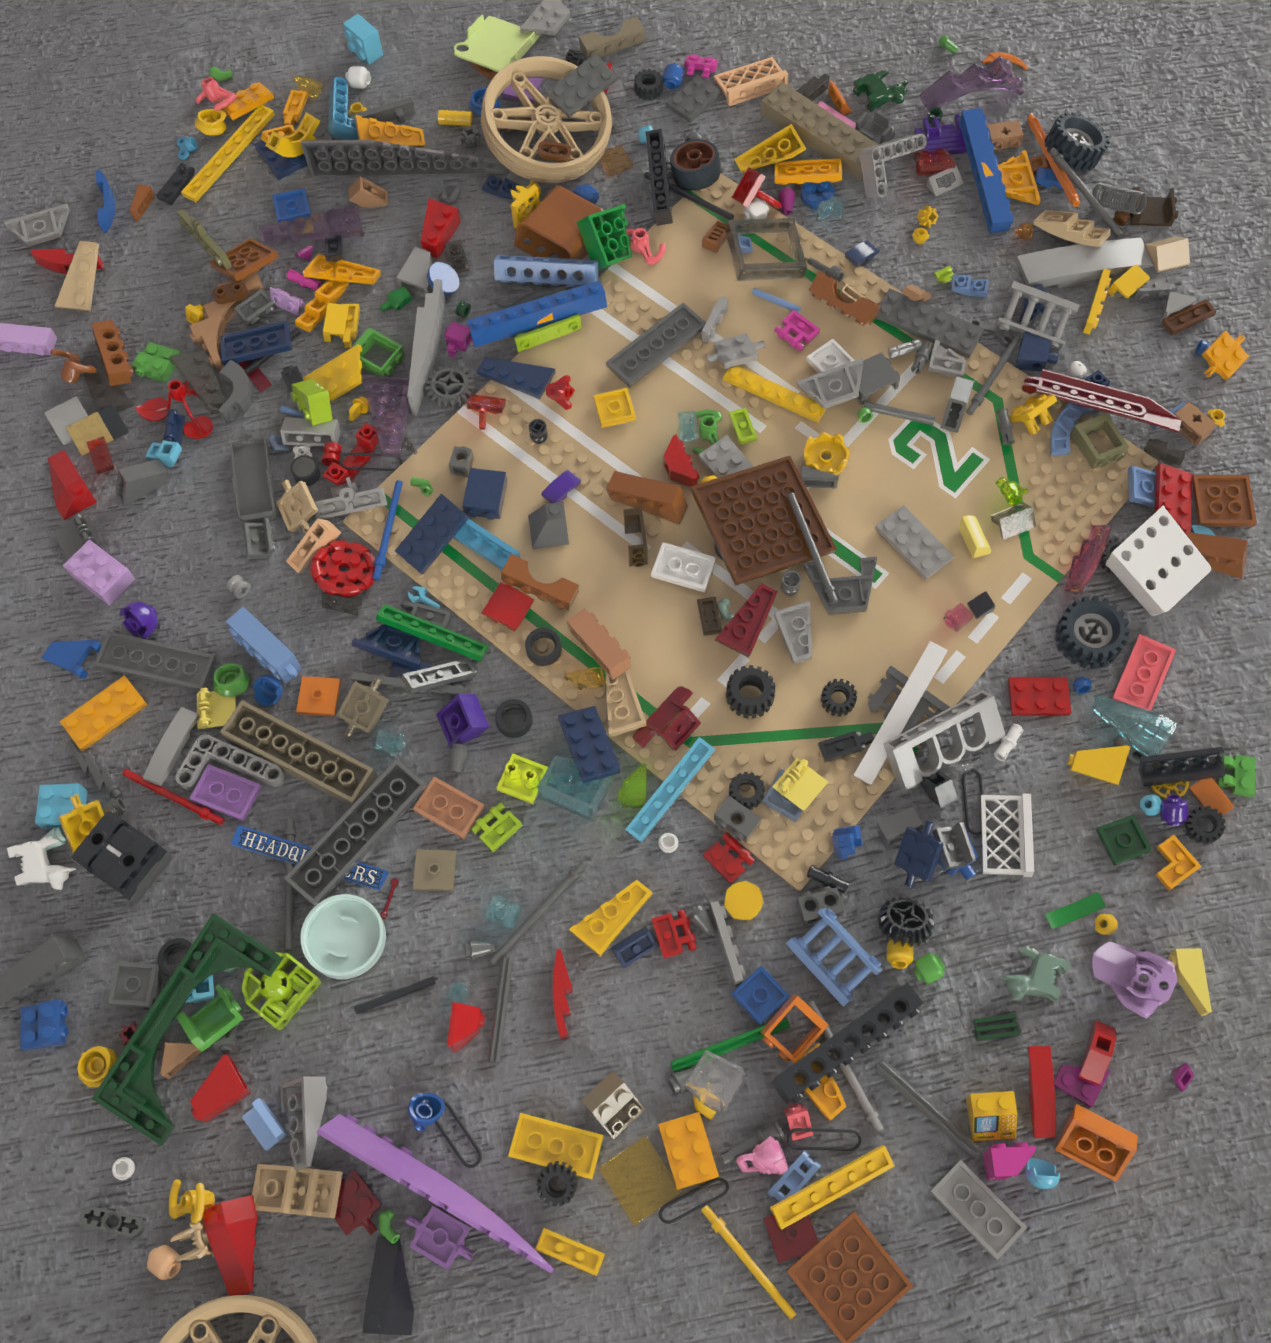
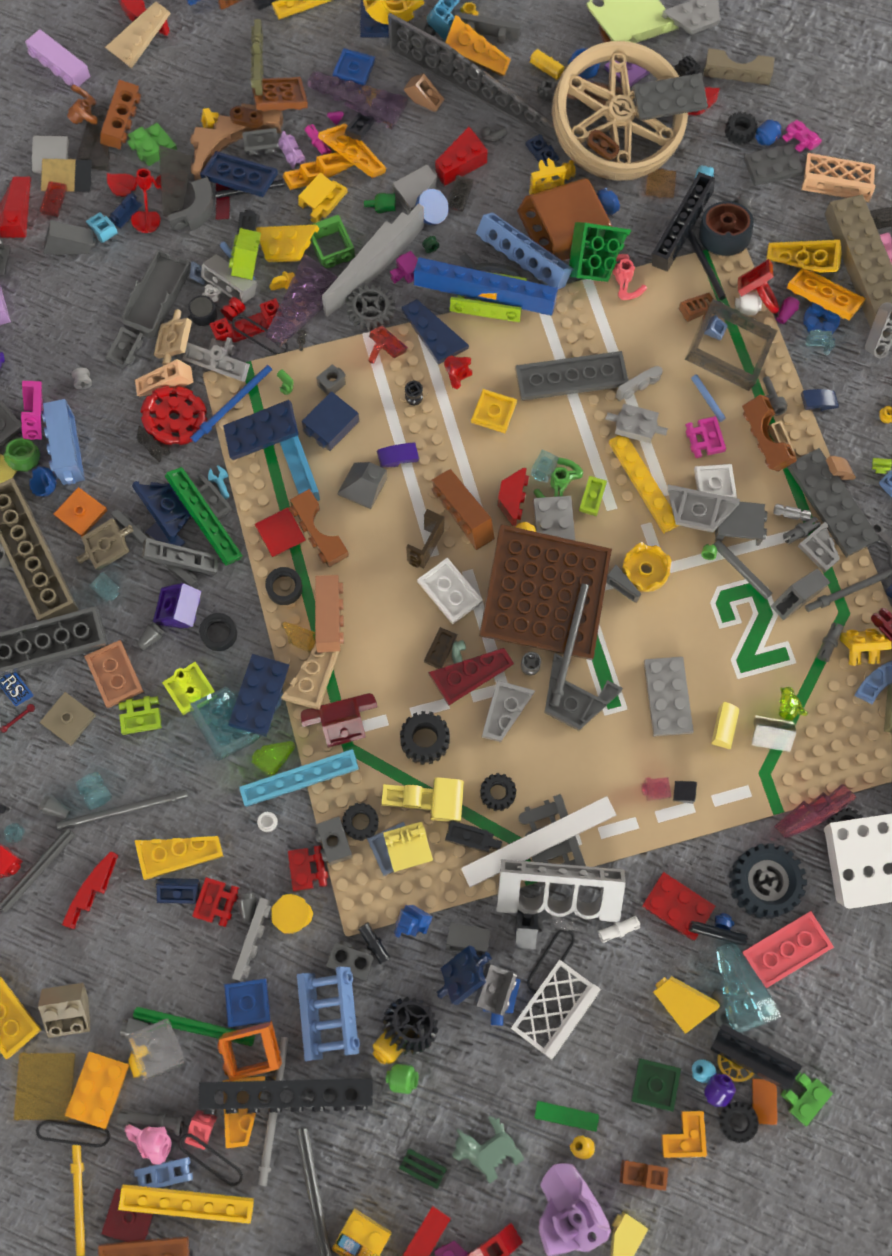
camera: 30 degrees right, 5 degrees up
none -> dark pink panel [21,381,43,440]
none -> light yellow plate [381,777,464,823]
none -> dark orange slope [619,1160,668,1191]
none -> black axle [689,921,748,946]

